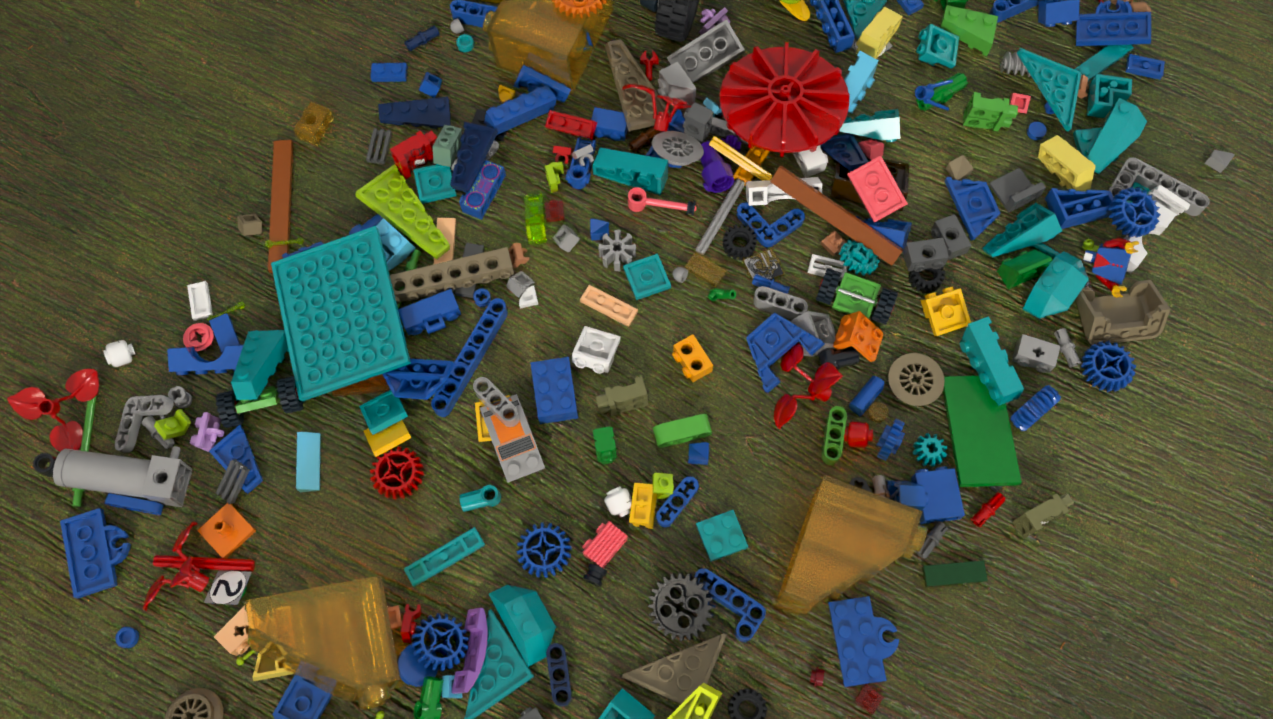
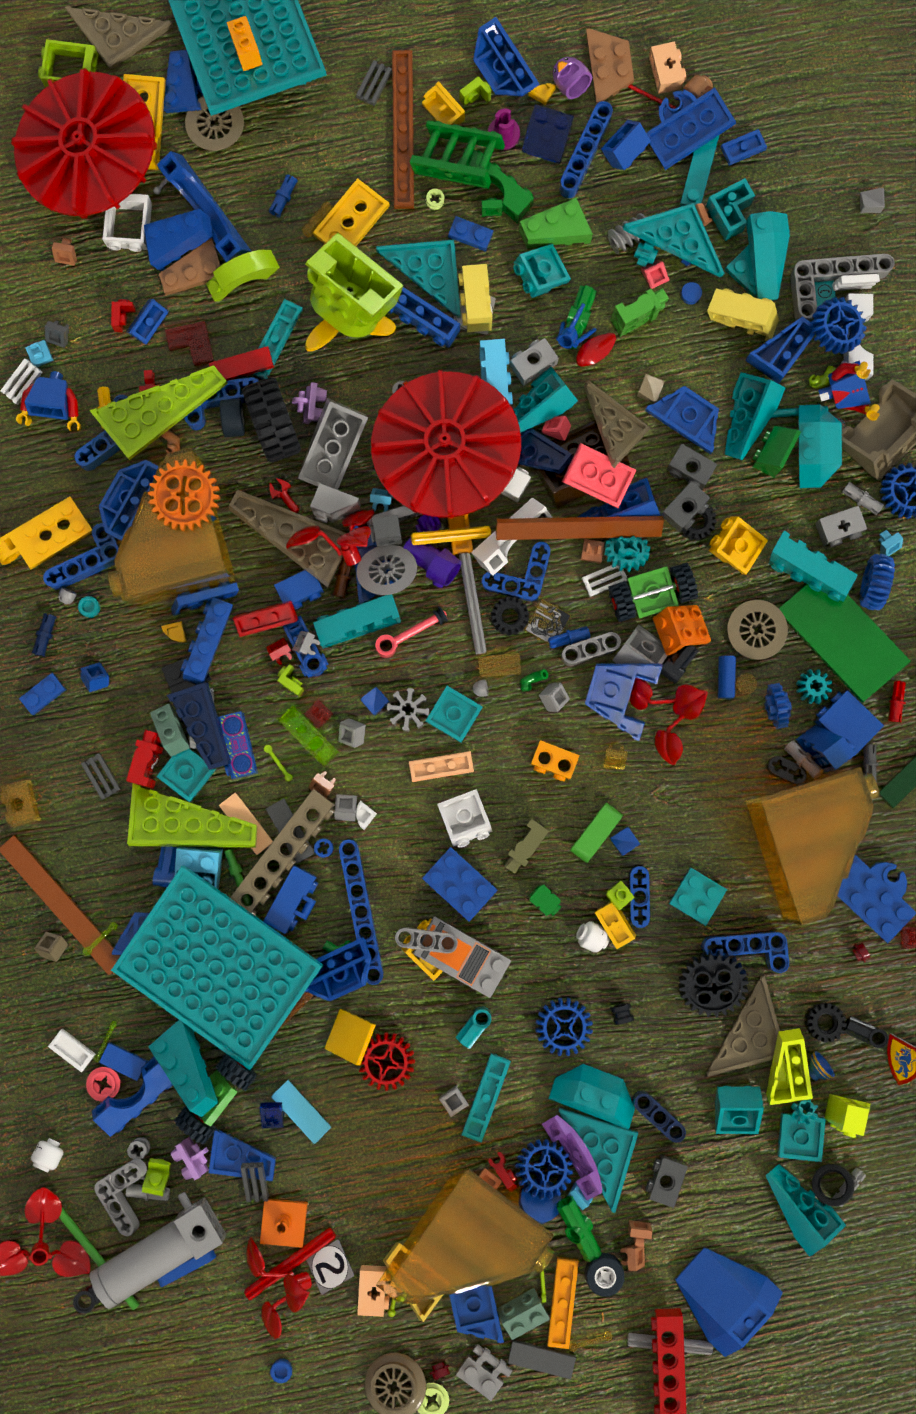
camera: 40 degrees left, 15 degrees up
blue plate [60,508,131,599] -> none
teal plate [359,390,408,435] -> none
dark blue wing [378,97,451,129] -> none
coral brick [582,521,628,569] -> none
bright green beam [821,406,847,465] -> none
red head [844,422,873,448] -> none
dark grey bracket [989,168,1046,213] -> none
none -> clear blue bracket [260,1102,285,1129]
none -> lime hinge [264,745,293,782]
none -> light grey slope [439,1085,469,1117]
none -> light grey brick [510,338,559,386]
none -> light grey slope [539,682,570,712]
none -> red arm [576,333,616,367]
none -> dark tan tile [584,380,650,468]
none -> clear yellow tile [603,744,627,770]
none -> teal gear [634,242,658,267]
none -> medium azure tile [879,530,903,556]

